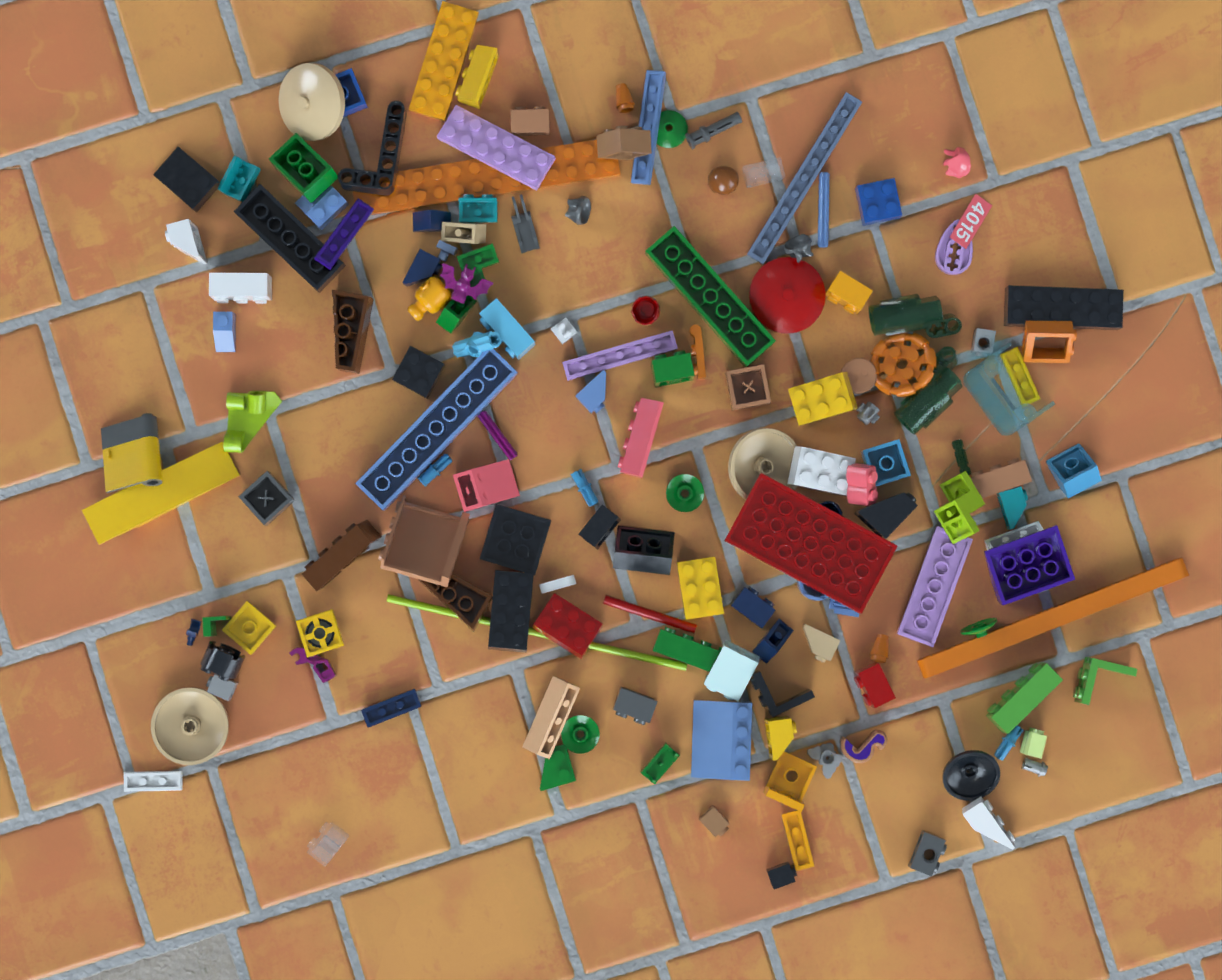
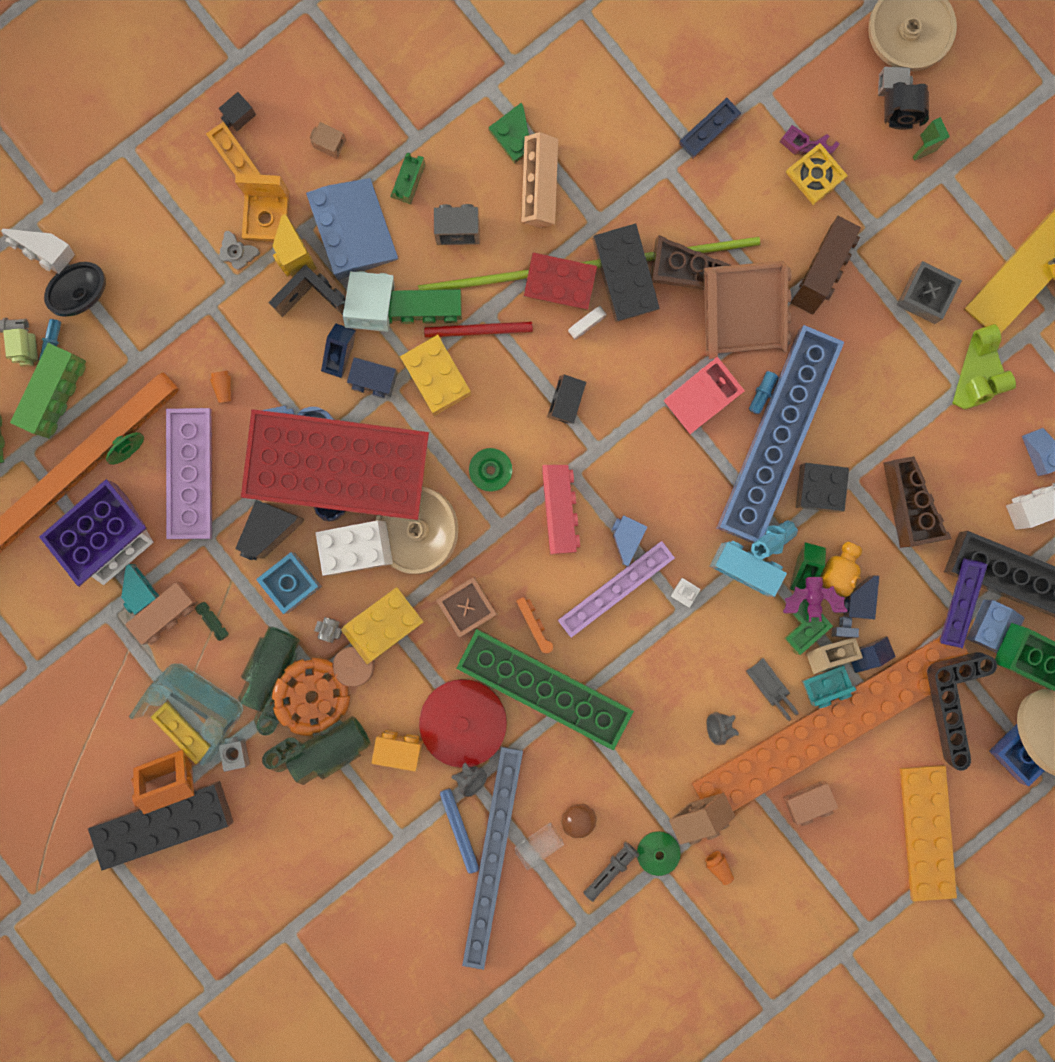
camera: 165 degrees right, 0 degrees up
dark blue piece [186,619,201,646] -> none
yellow plate [222,601,277,655] -> none
lavender plate [437,105,556,191] -> none
yellow slope [455,45,499,110] -> none
magenta axle [478,410,517,460] -> none
black plate [480,504,551,575] -> none
green dish [561,715,600,754] -> none
dark azure axle [571,469,598,507] -> none
black slope [613,525,675,575] -> none
medium blue tile [631,70,666,185] -> none
red hair [631,296,660,325] -> none
green brick [651,350,695,388] -> none
tan slope [803,624,840,663] -> none
animal [839,730,888,763] -> none
coral brick [847,463,878,506] -> none
red brick [853,662,896,708] -> none
blue brick [855,178,902,226] -> none
dark grey brick [908,830,947,877] -> none
lime bracket [934,471,985,544] -> none
lavender piece [935,220,973,275] -> none
coral piece [943,147,971,178] -> none
coral sticker [950,194,992,249] -> none
dark azure slope [1046,443,1102,499] -> none

